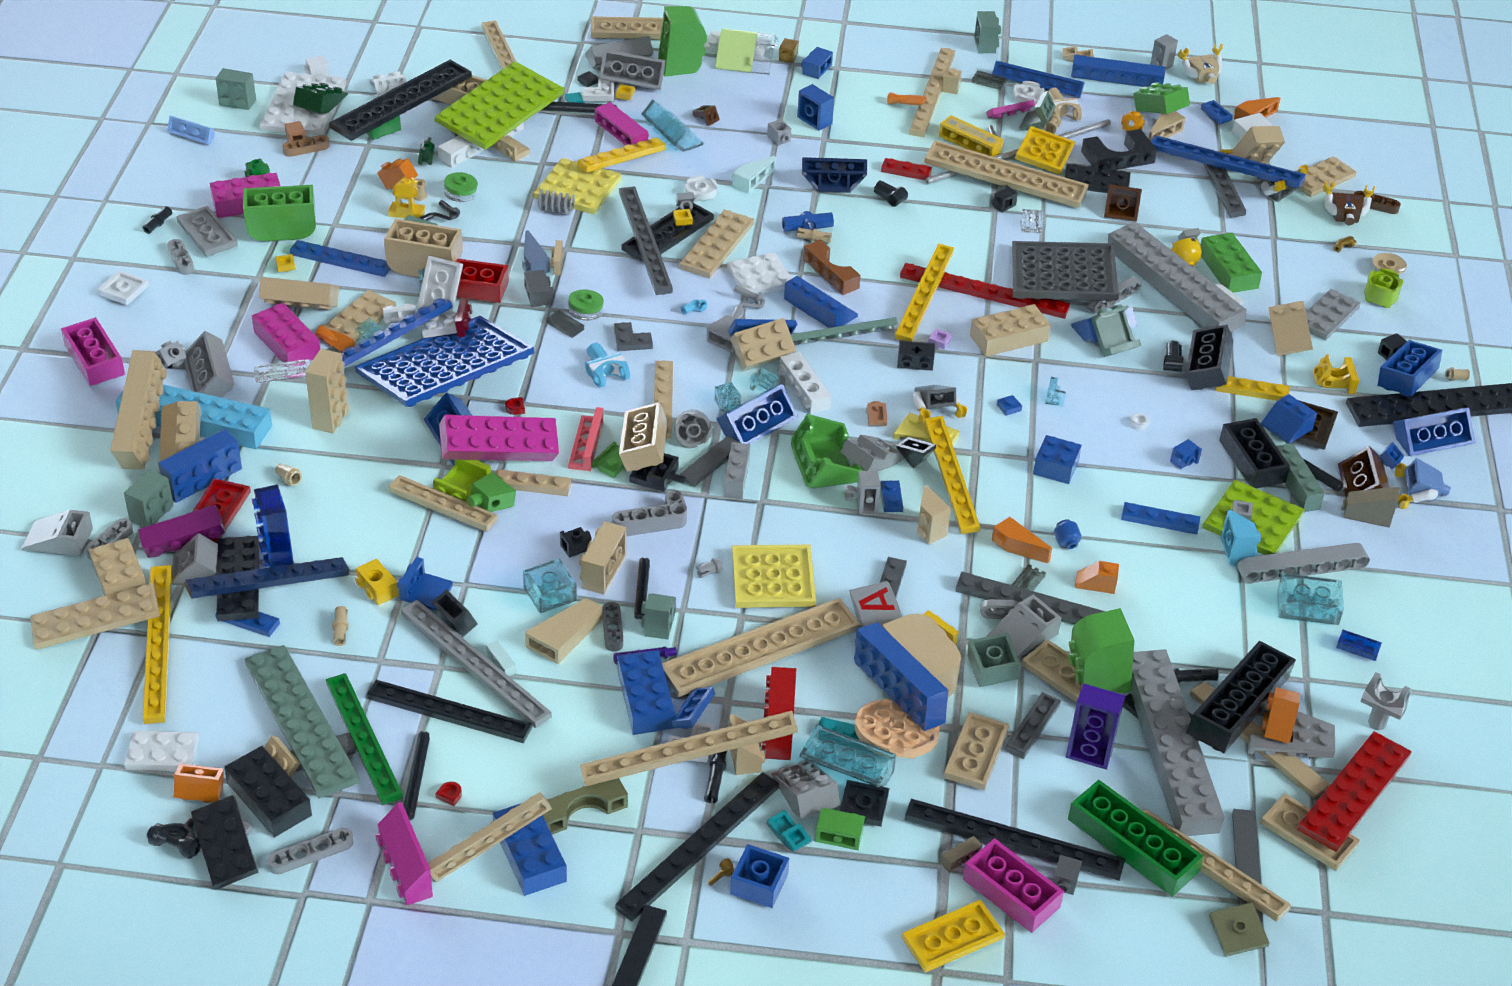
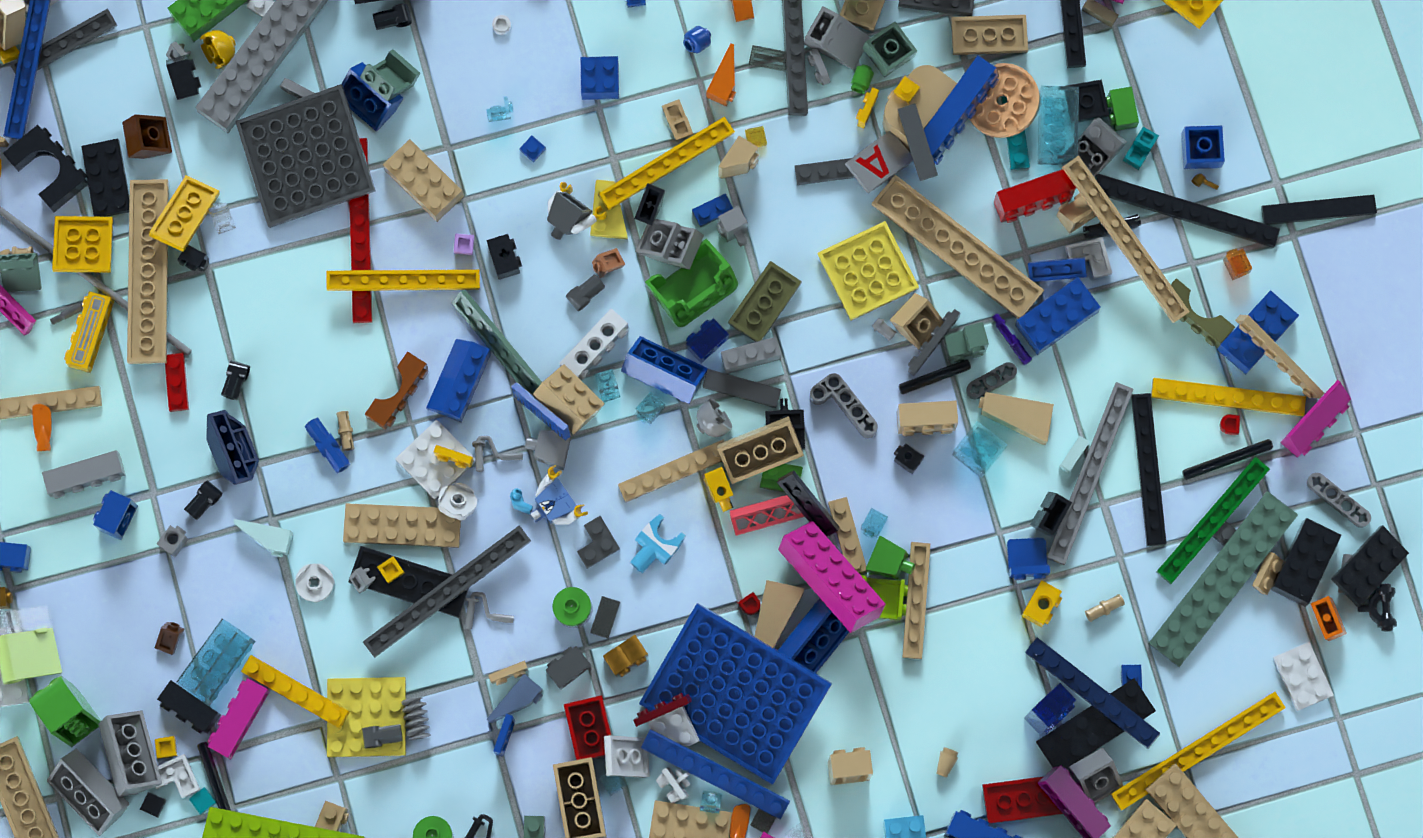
camera: 110 degrees left, 35 degrees up
none -> light grey brick [42,450,126,499]
none -> yellow plate [149,175,220,252]
none -> black brick [157,680,221,734]
none -> black brick [166,54,201,100]
none -> black piece [184,480,223,520]
none -> dark grey piece [362,724,403,748]
none -> yellow plate [433,445,474,468]
none -> white plate [438,483,477,521]
none -> light grey piece [464,592,514,629]
none -> blue tile [493,714,516,757]
none -> torso [530,465,588,525]
none -> dark grey piece [565,274,605,311]
none -> pearl gold brick [603,635,649,677]
none -> tan slope [661,99,693,140]
none -> clear blue brick [686,318,729,364]
none -> yellow torso [702,467,734,512]
none -> olive plate [728,261,802,342]
none -> clear yellow tile [745,126,767,147]
none -> tan slope [754,580,805,648]
none -> black plate [777,470,839,537]
none -> bright green brick [851,64,874,94]
none -> clear light blue bracket [860,508,888,538]
none -> tan slope [890,293,944,350]
none -> yellow plate [894,77,920,104]
none -> dark grey tile [897,103,938,181]
none -> dark grey plate [908,309,961,376]
none -> yellow plate [1151,378,1306,416]
none -> clear orange brick [1223,248,1253,281]

